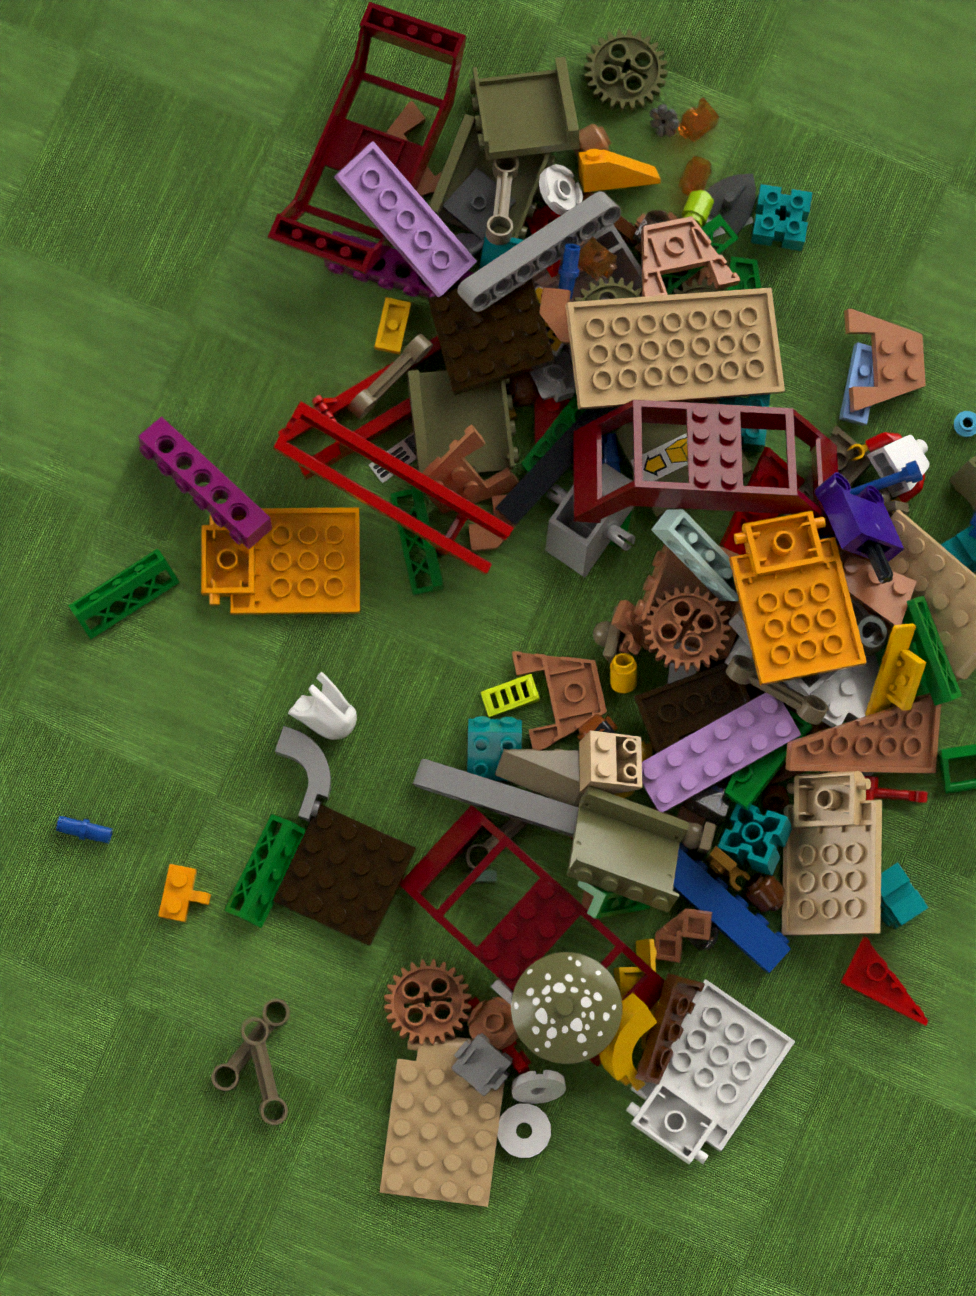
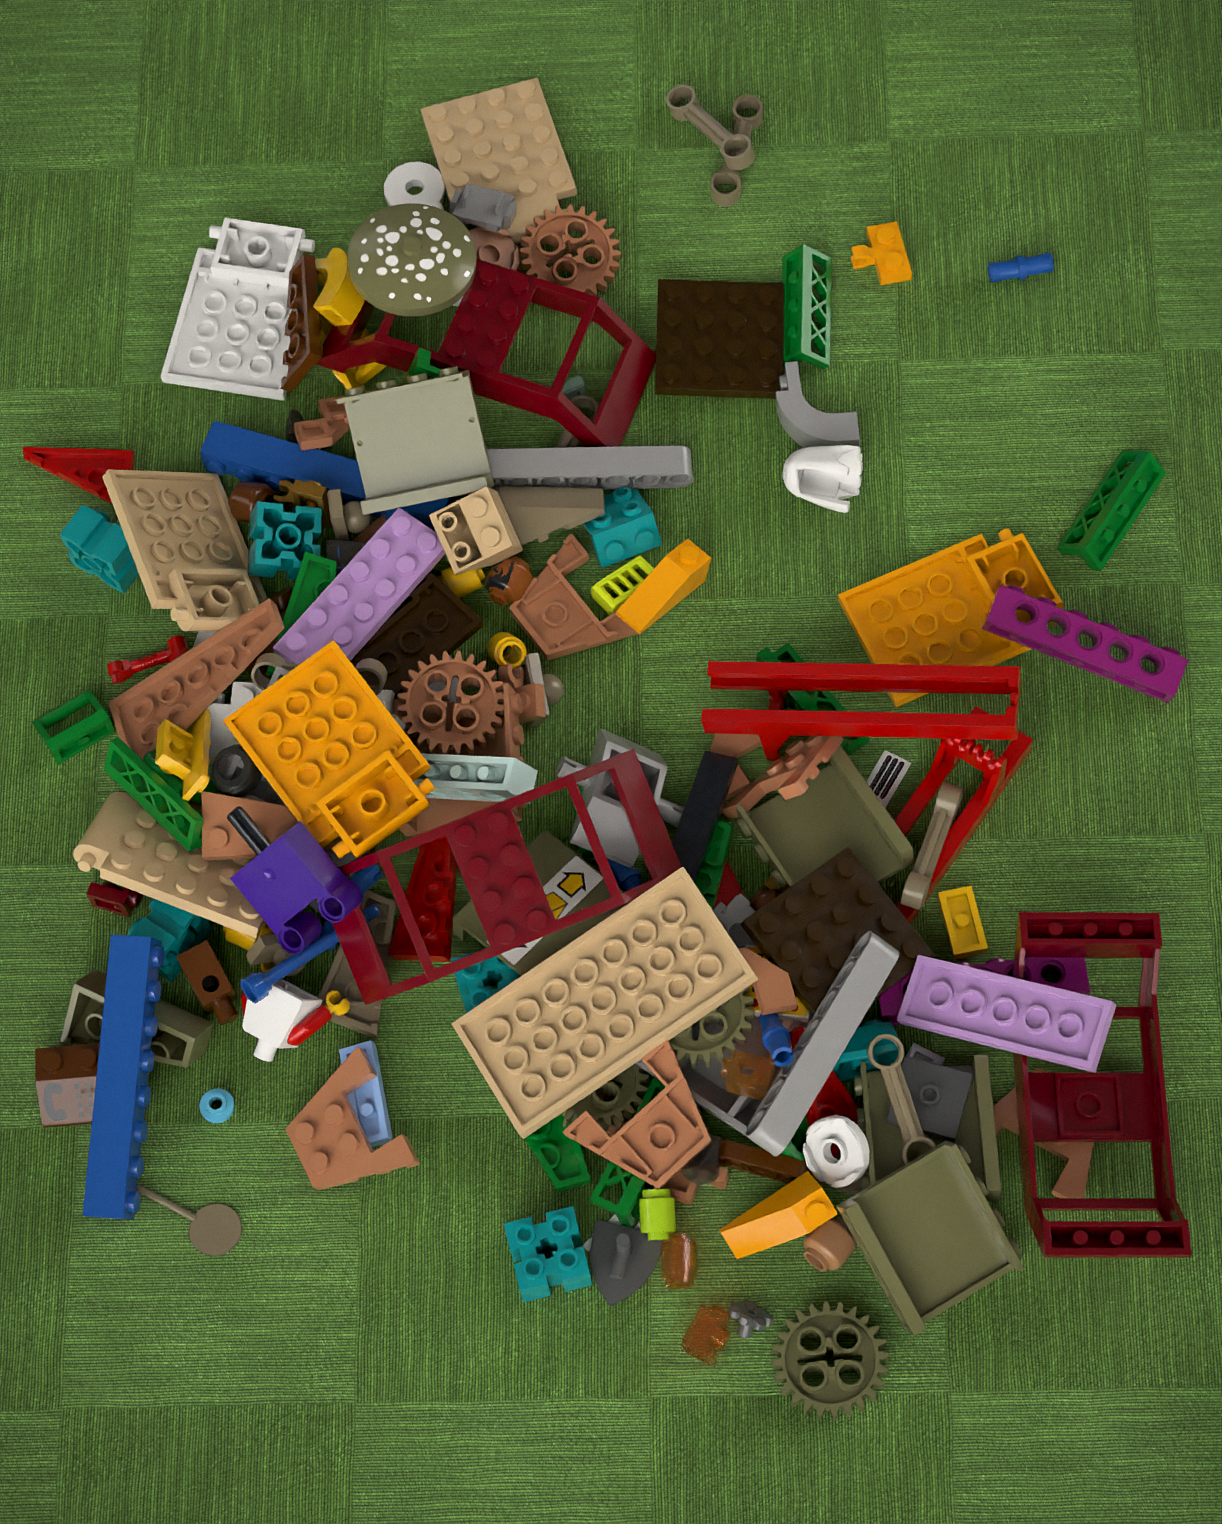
camera: 165 degrees right, 15 degrees down
none -> reddish brown torso [176,940,239,1025]
none -> light orange slope [616,538,712,634]

